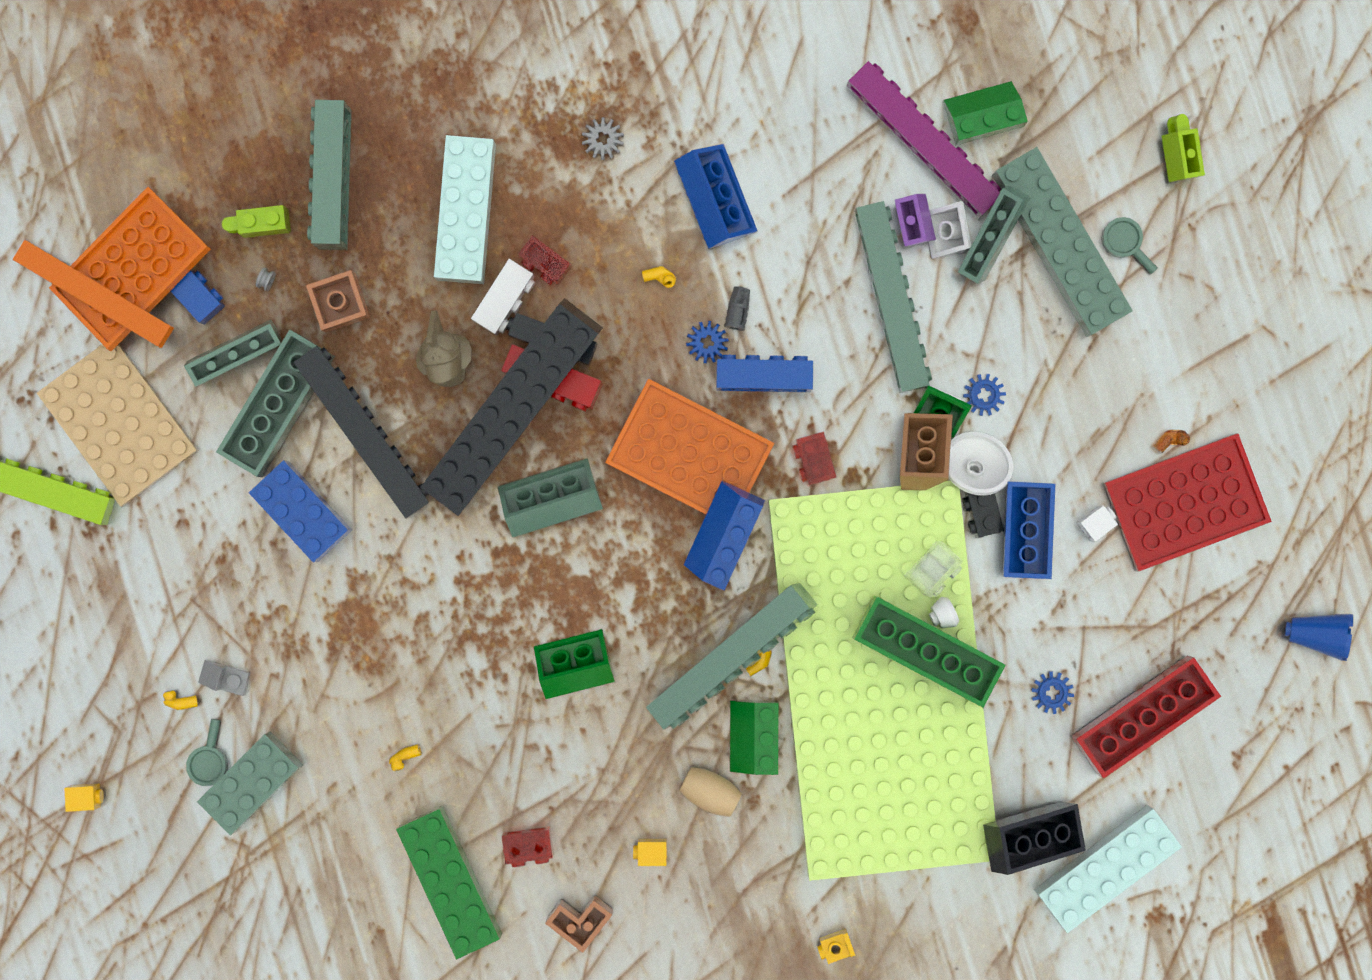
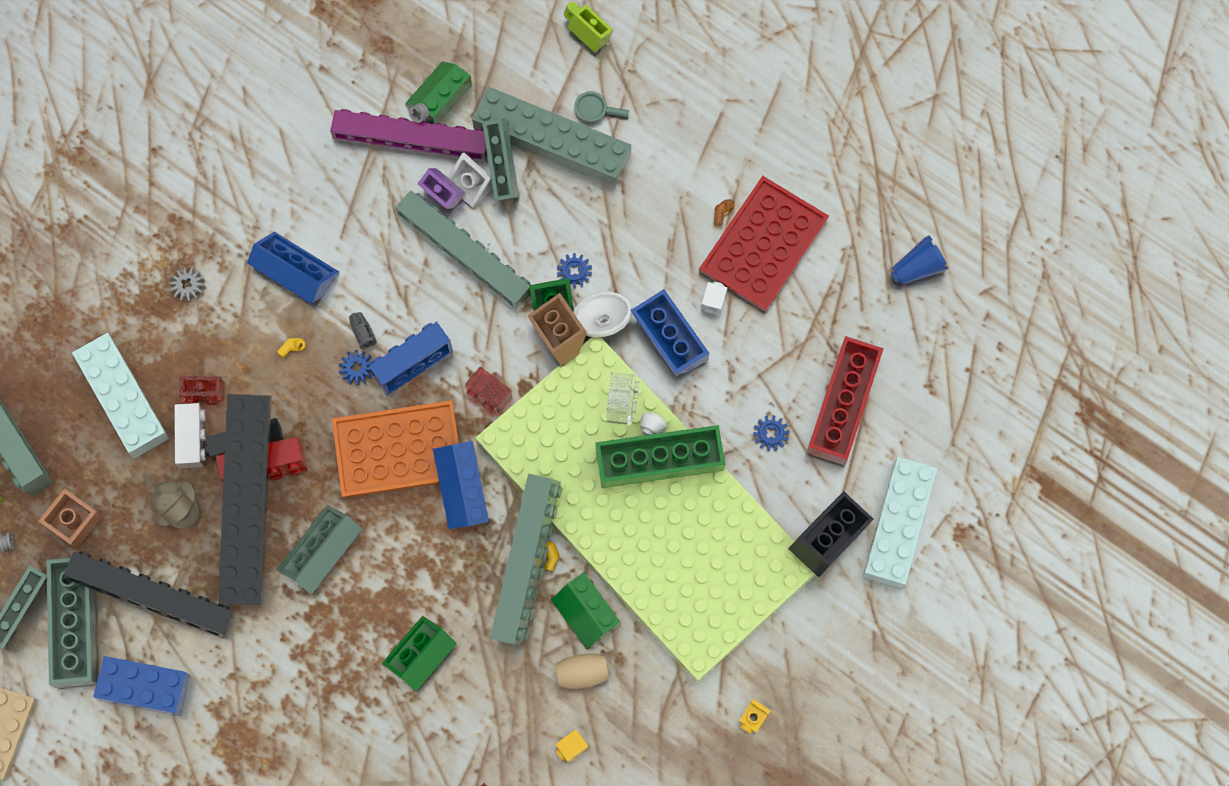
camera: 40 degrees left, 15 degrees down
black bracket [962,492,1004,538] -> none
none -> light grey bush [409,103,429,123]

